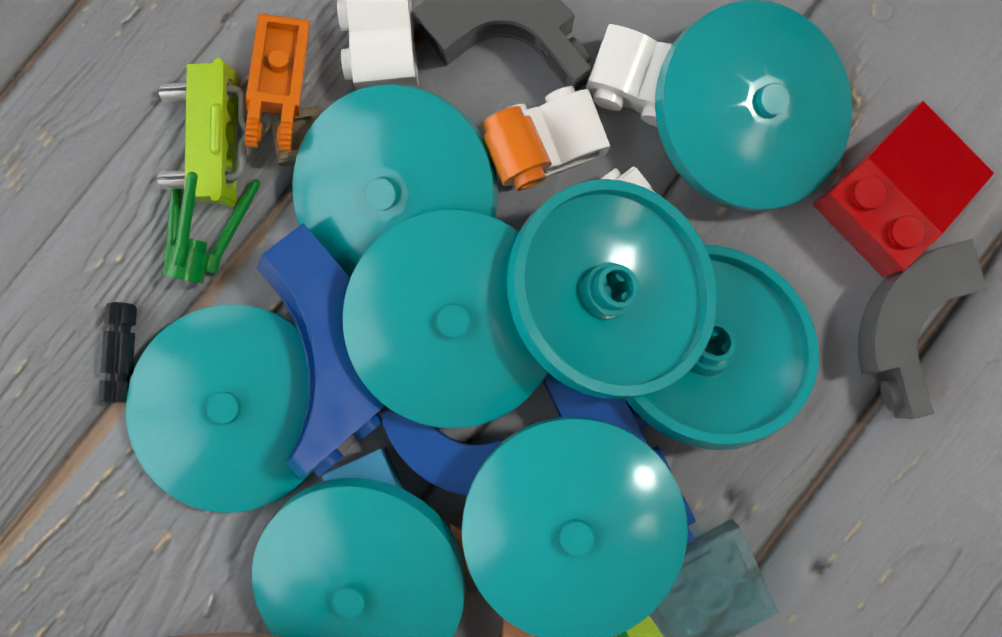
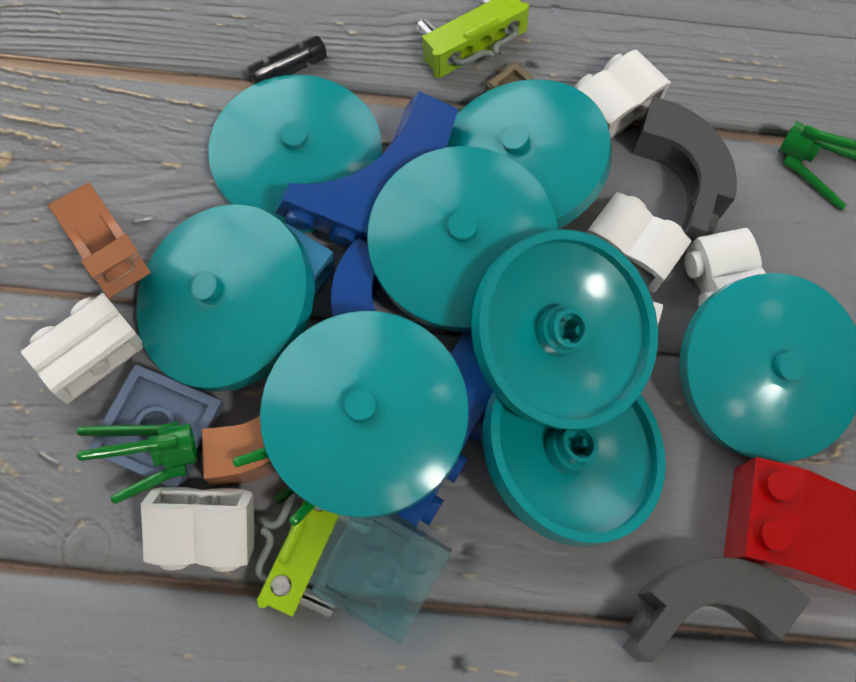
camera: 50 degrees right, 15 degrees down
green plant [162,172,260,284] -> none
orange hinge [245,13,310,152] -> none
orange brick [482,106,552,191] -> none

